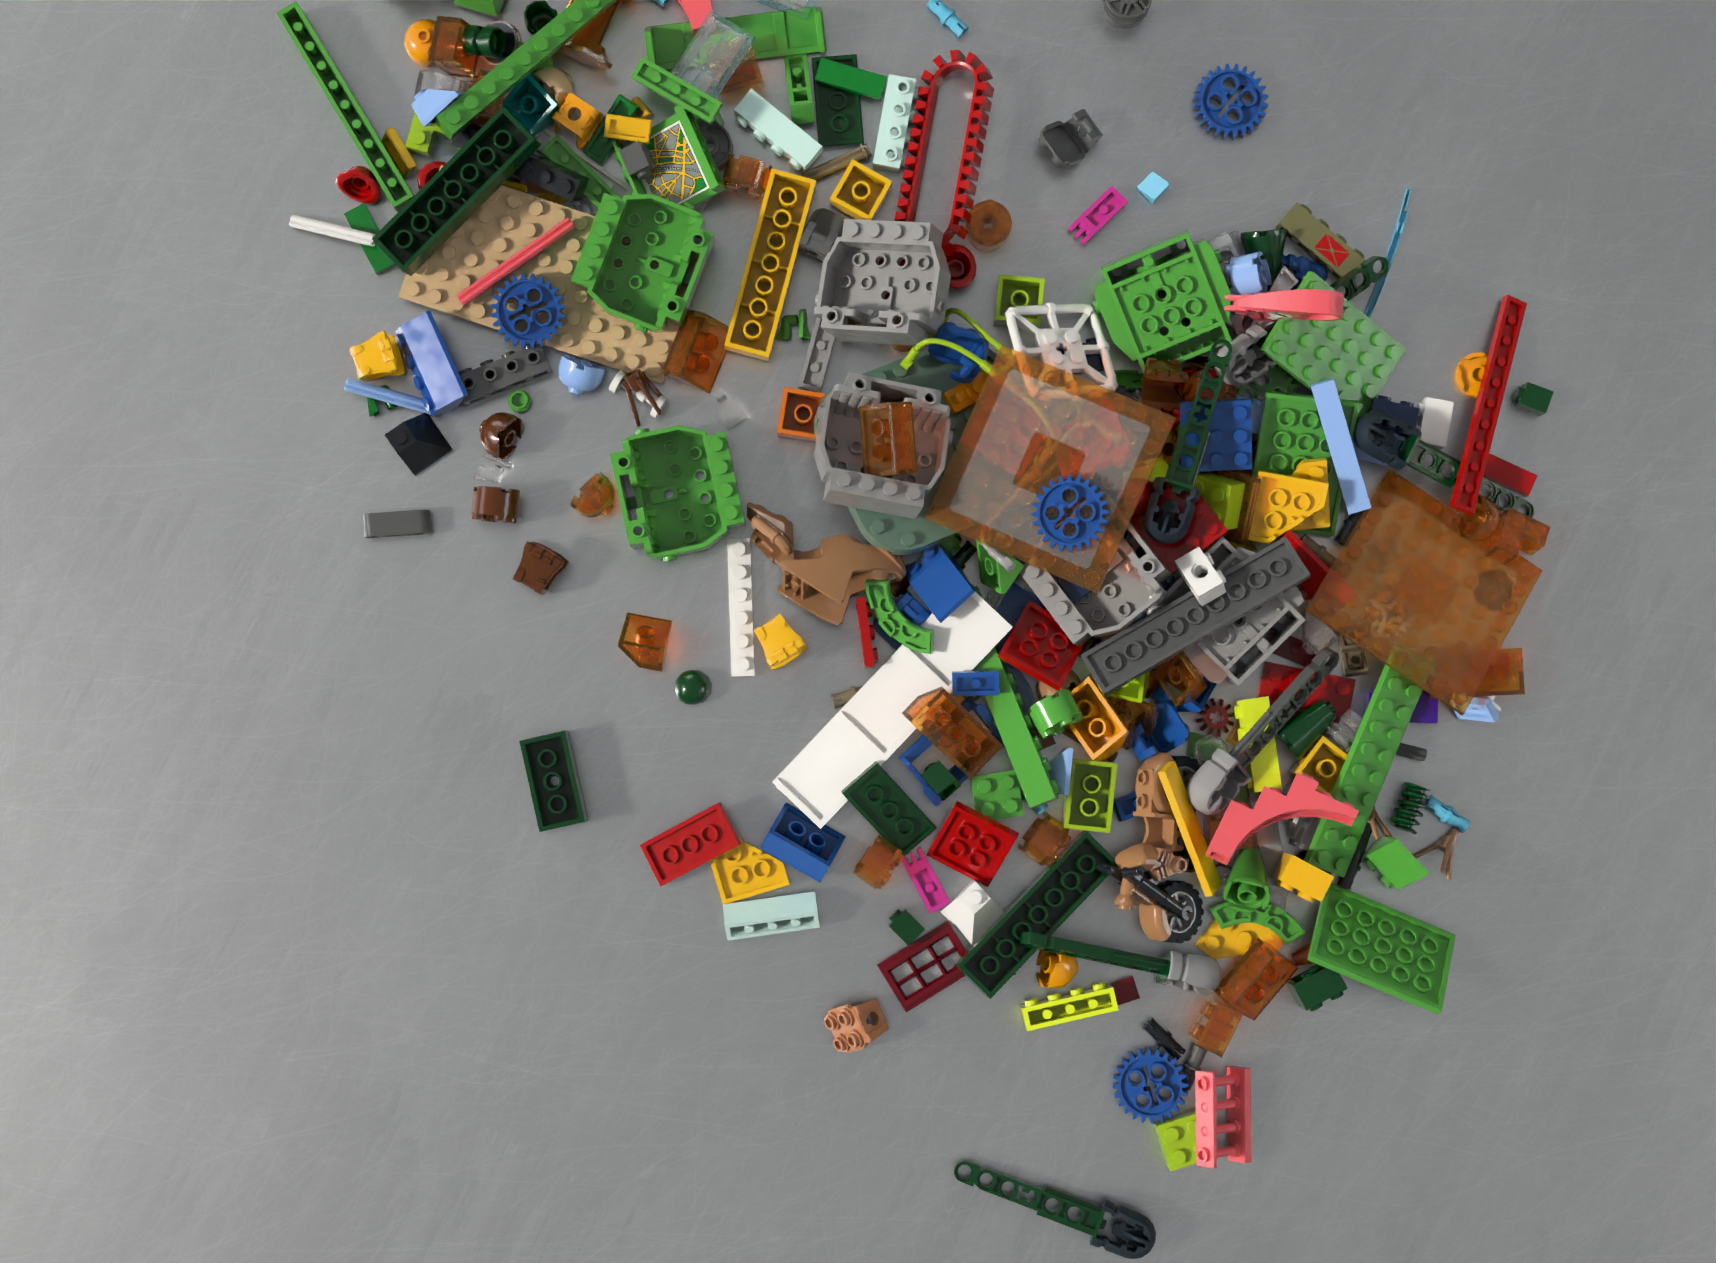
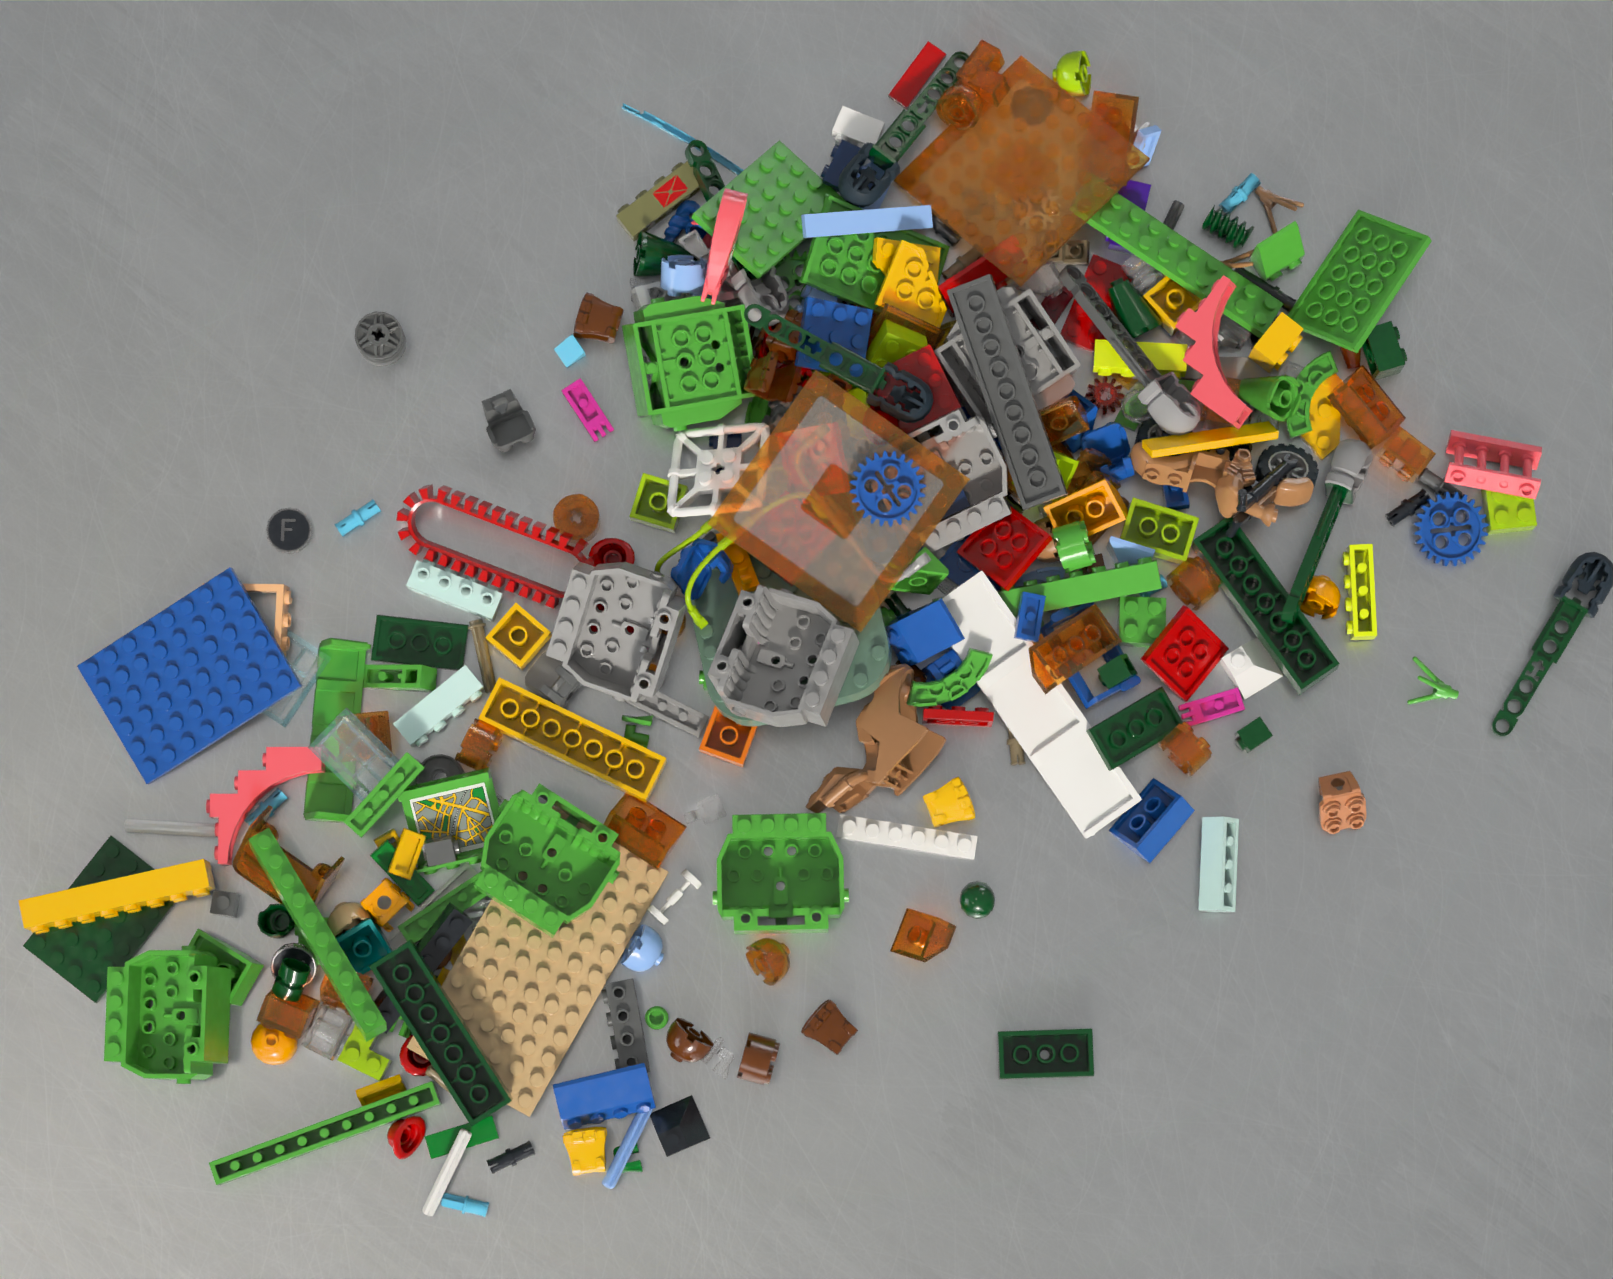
camera: 75 degrees left, 5 degrees down
dark grey beam [363,510,431,538] -> none
light blue slope [411,89,466,127] -> none
coral axle [457,217,575,305] -> none
blue gear [490,273,566,349] -> none
reddish brown plant [622,368,663,427] -> none
red plate [640,802,742,886] -> none
yellow plate [710,838,790,904] -> none
green tile [815,58,887,100] -> none
clear orange slope [859,402,917,477] -> none
dark red piece [877,921,967,1013] -> none
dark red tile [1110,975,1140,1005] -> none
white brick [1175,547,1227,606] -> none
blue gear [1193,64,1268,139] -> none
red plate [1449,295,1527,515] -> none
light orange tile [1455,352,1488,398] -> none
dark green brick [1514,382,1554,416] -> none
none -> medium azure axle [441,1193,489,1217]
none -> black pin [486,1141,535,1174]
none -> reddish brown piece [573,292,624,344]
none -> lime cylinder [1053,51,1091,97]
none -> bright green plant [1407,656,1459,704]

